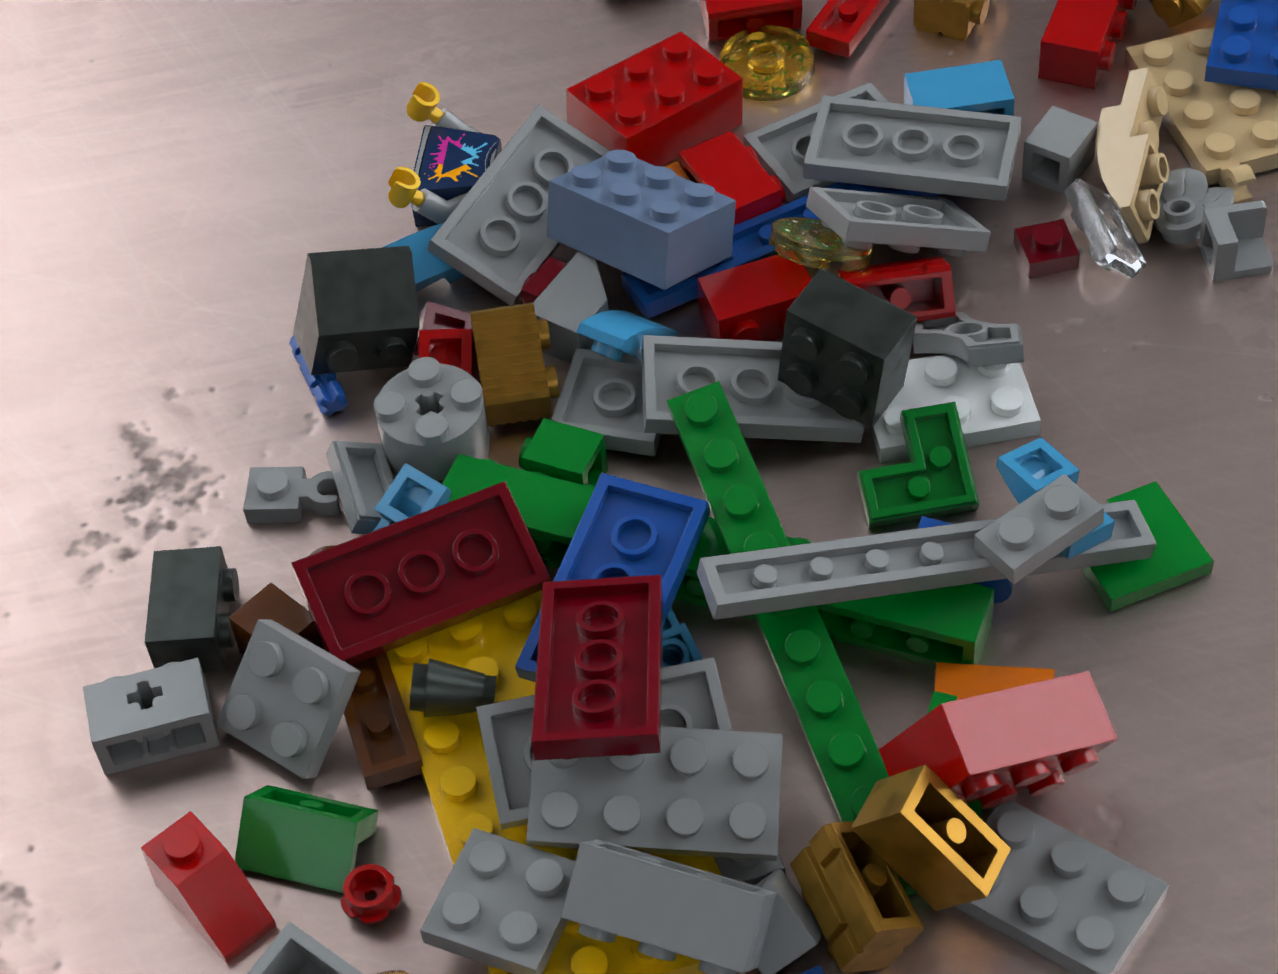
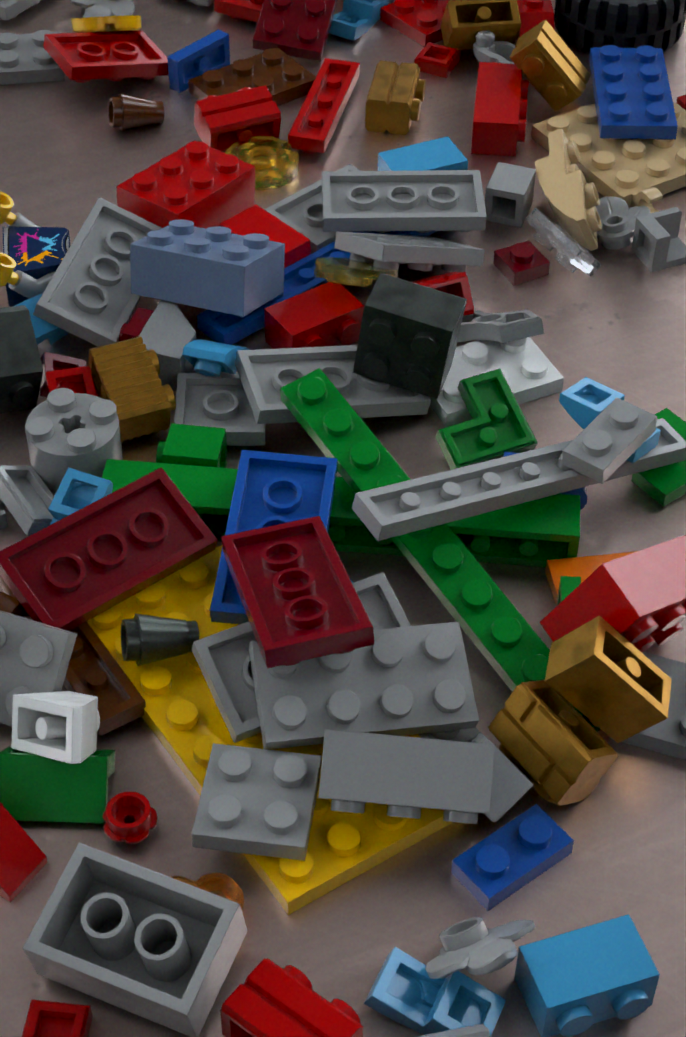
camera: 20 degrees left, 5 degrees down
none -> white slope [11,691,100,764]

